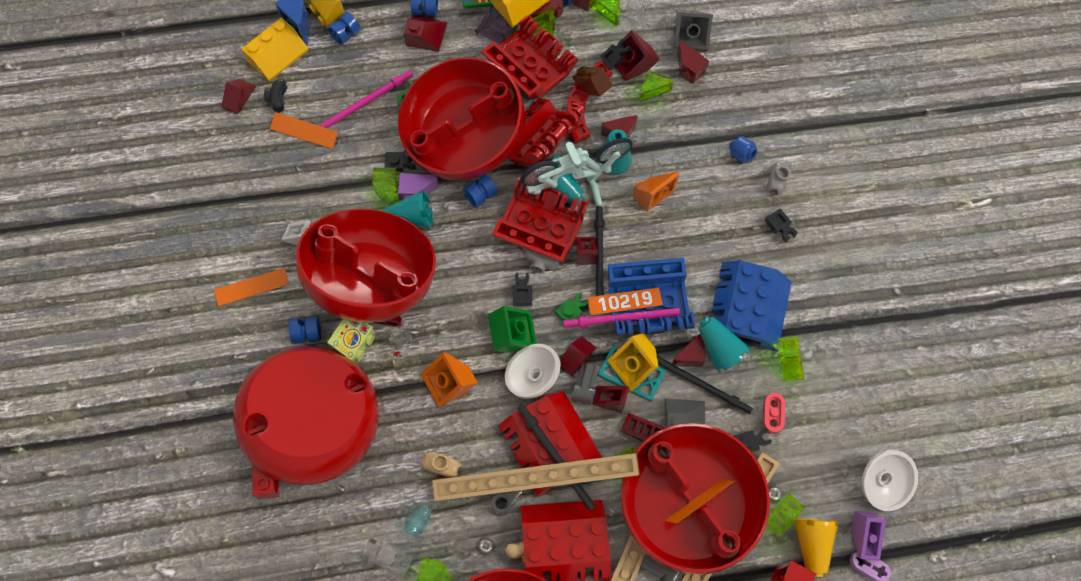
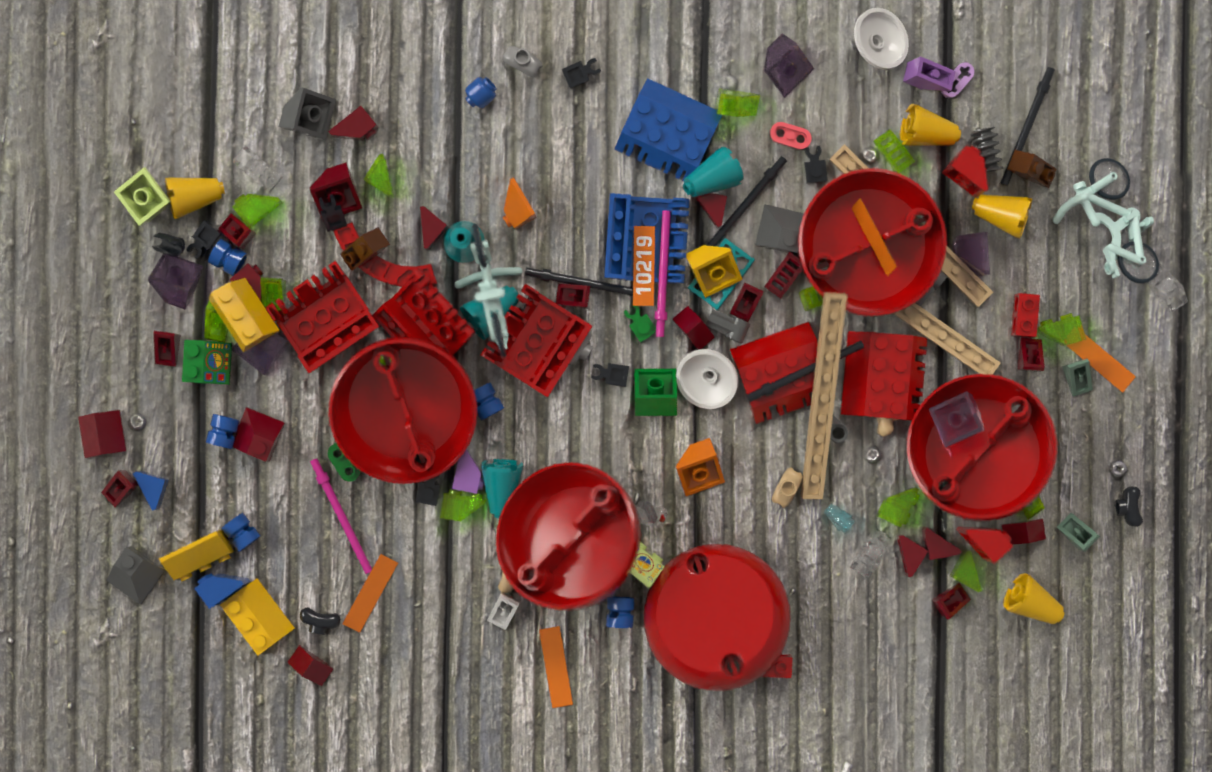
camera: 75 degrees left, 20 degrees up
none -> clear purple slope [764,33,814,98]

